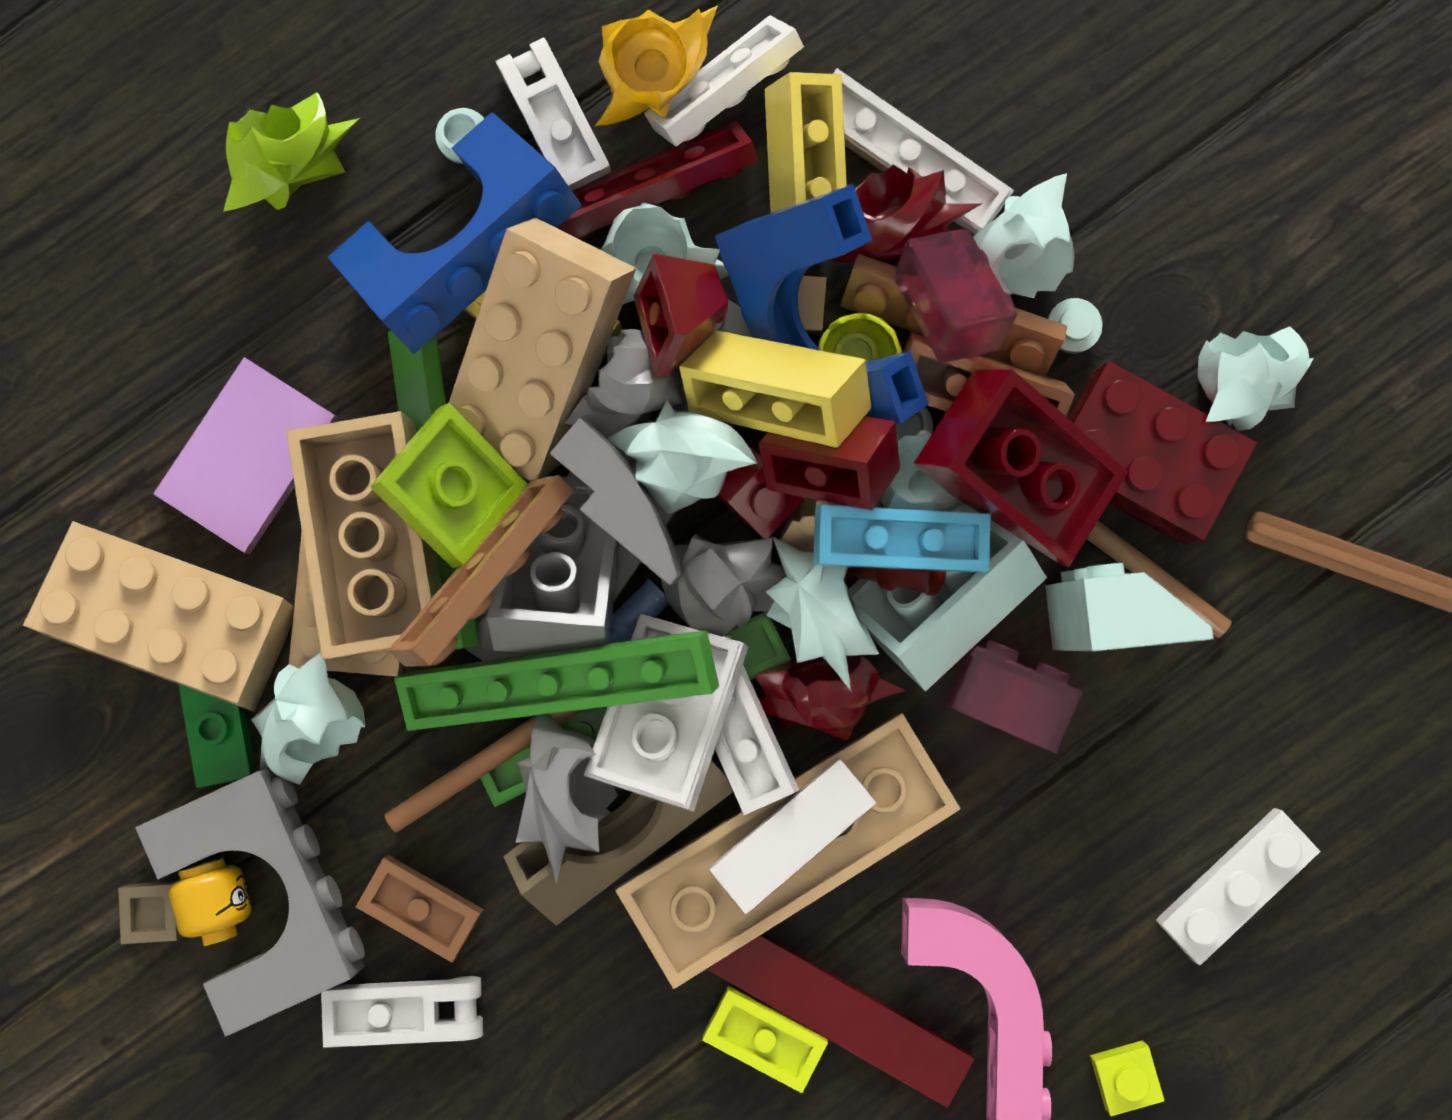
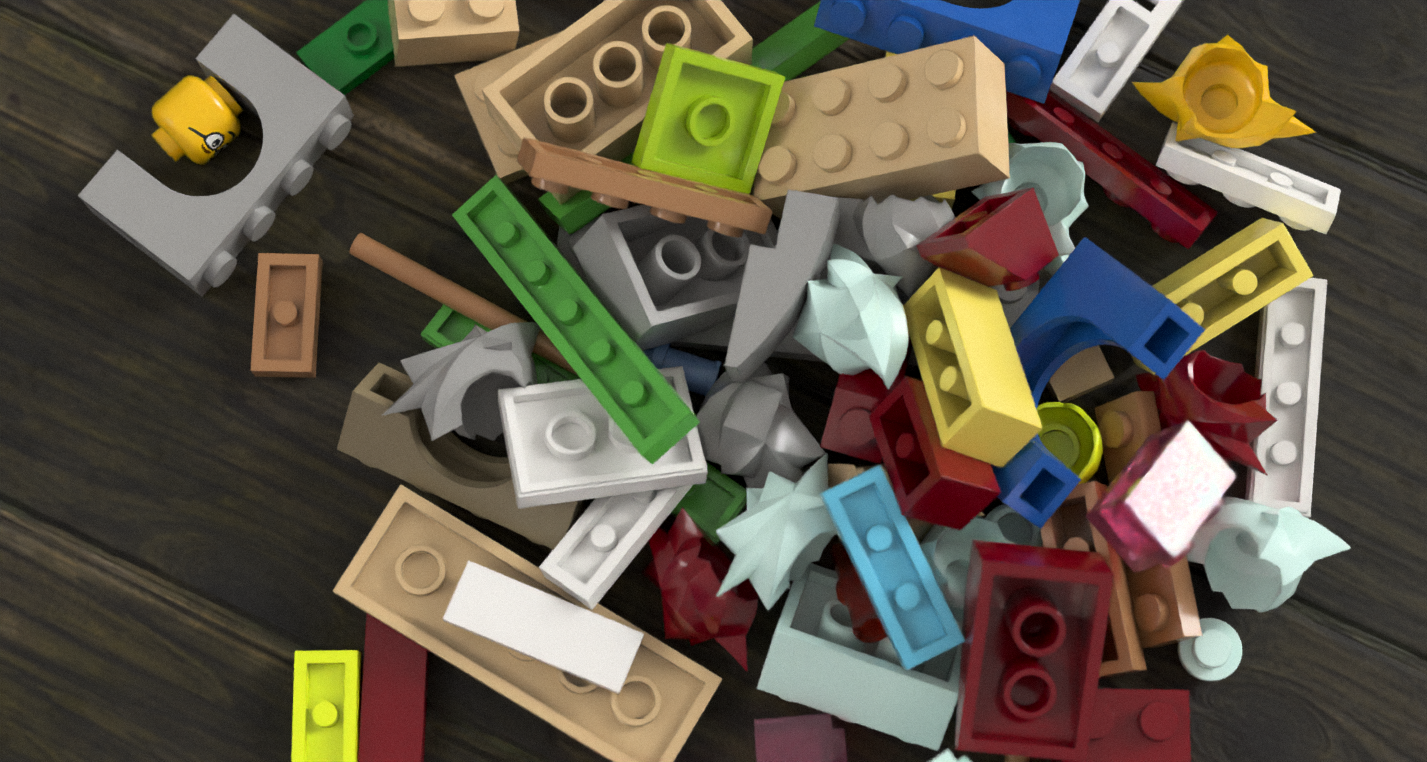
camera: 60 degrees right, 10 degrees down
dark tan plate [118,881,183,944] -> none
light aqua hair [251,652,365,785] -> none
white plate [321,976,483,1048] -> none

